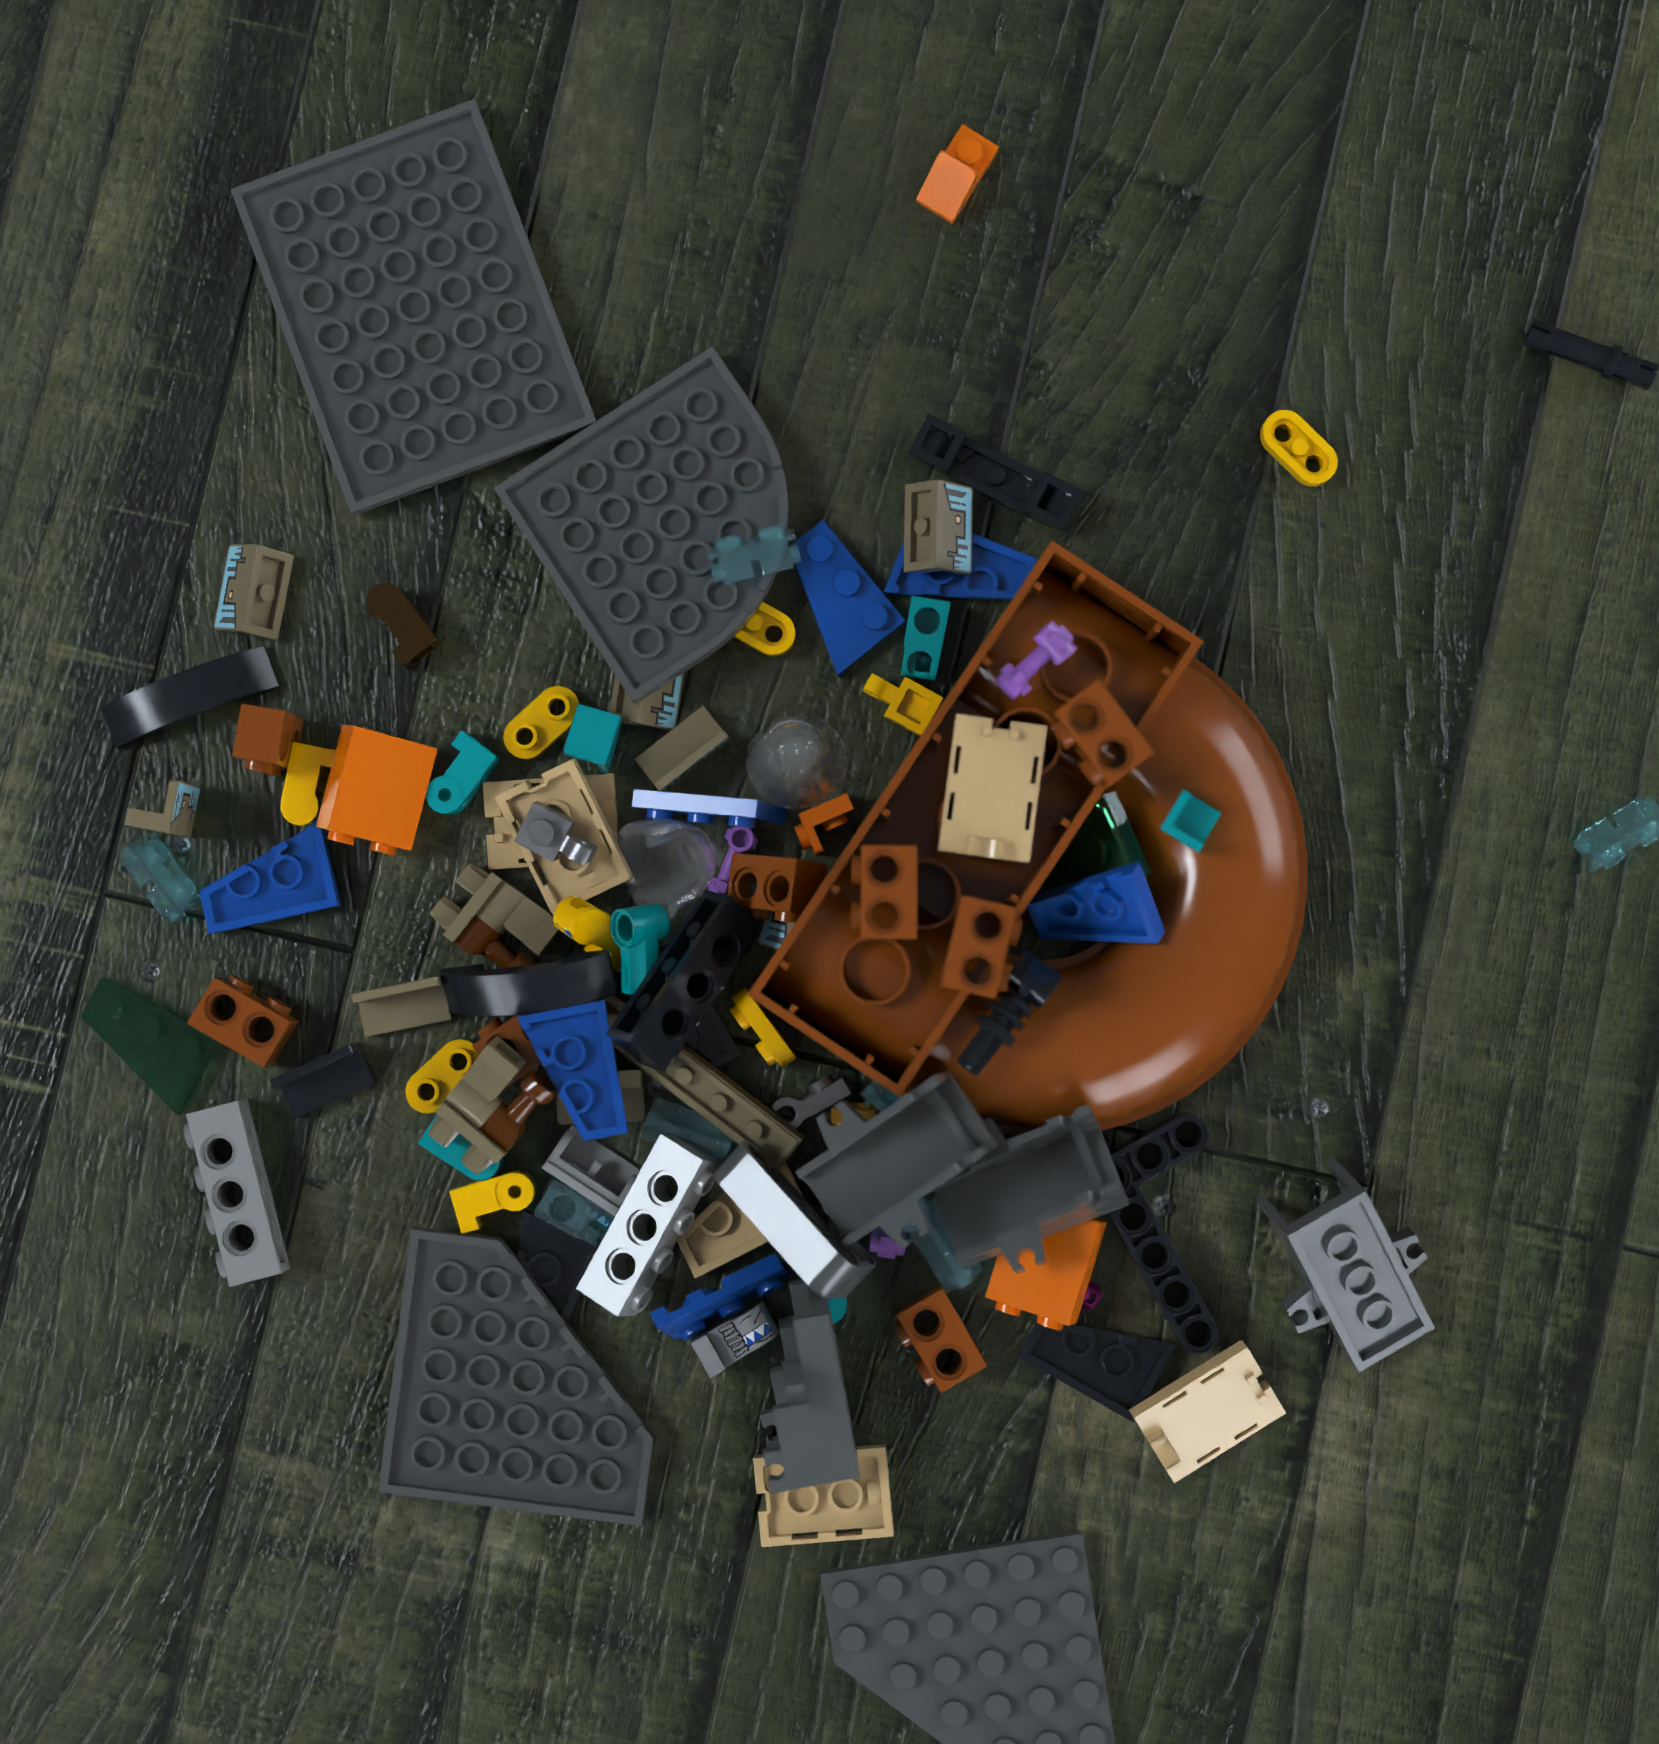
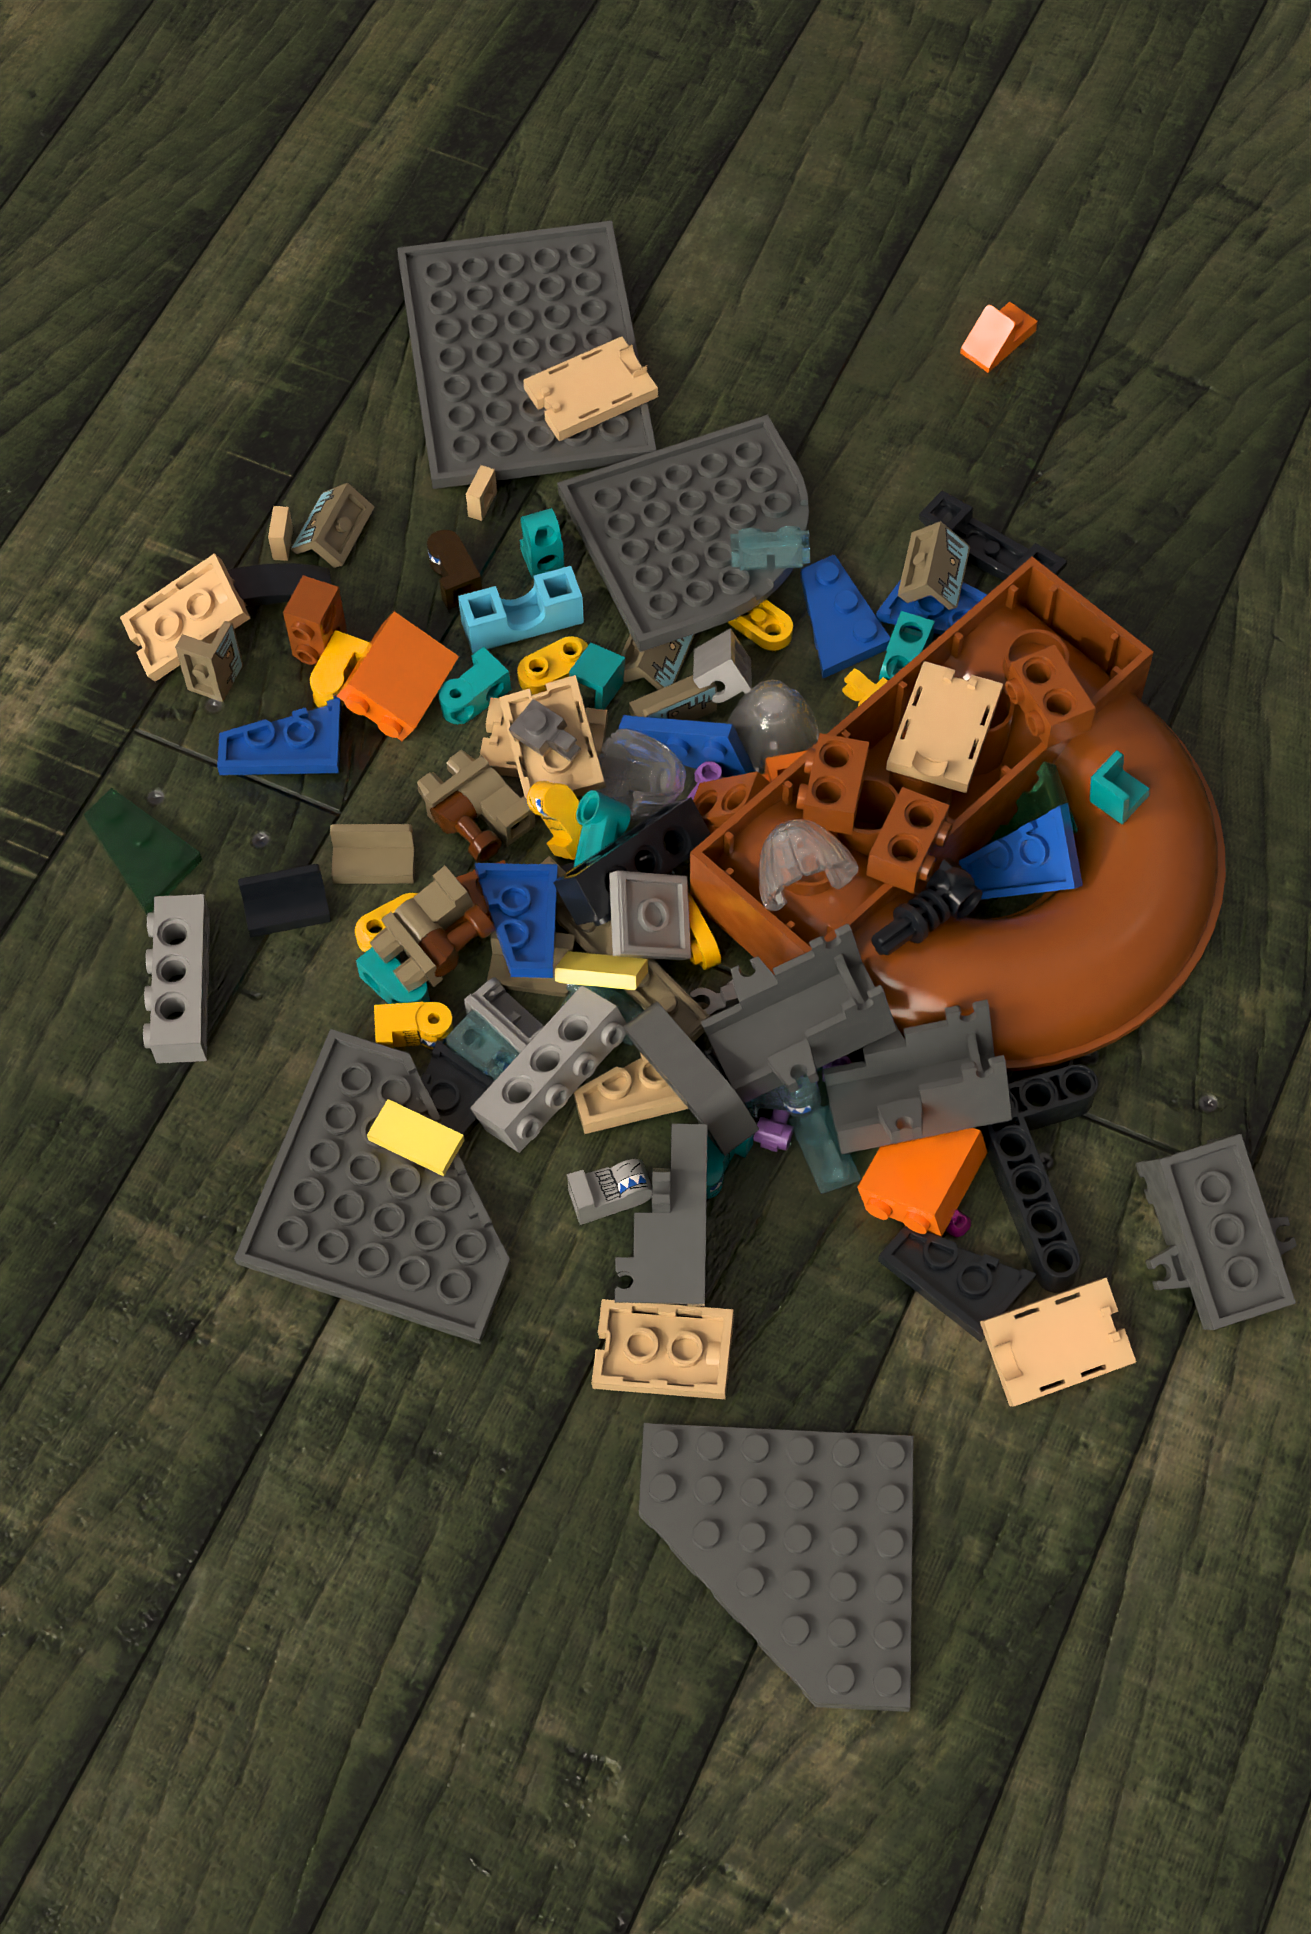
camera: 15 degrees right, 25 degrees down
clear light blue hinge [120,832,202,924] -> none
dark orange brick [187,974,299,1068] -> none
black slope [439,949,619,1016] -> none
blue wing [650,1253,790,1341] -> none
dark orange brick [893,1283,987,1393] -> none
medium lavender bar [995,620,1077,700] -> none
yellow plate [1260,410,1338,487] -> none
none -> tan piece [120,553,250,682]
none -> tan tile [268,506,293,561]
none -> light yellow tile [367,1099,464,1176]
none -> medium azure arch [458,566,584,653]
none -> tan tile [466,465,497,521]
none -> teal leg [520,508,565,578]
none -> tan piece [523,336,658,441]
none -> light yellow tile [555,951,648,990]
none -> light grey tile [609,871,691,960]
none -> light grey hinge [693,628,752,703]
none -> clear hair [758,819,859,911]

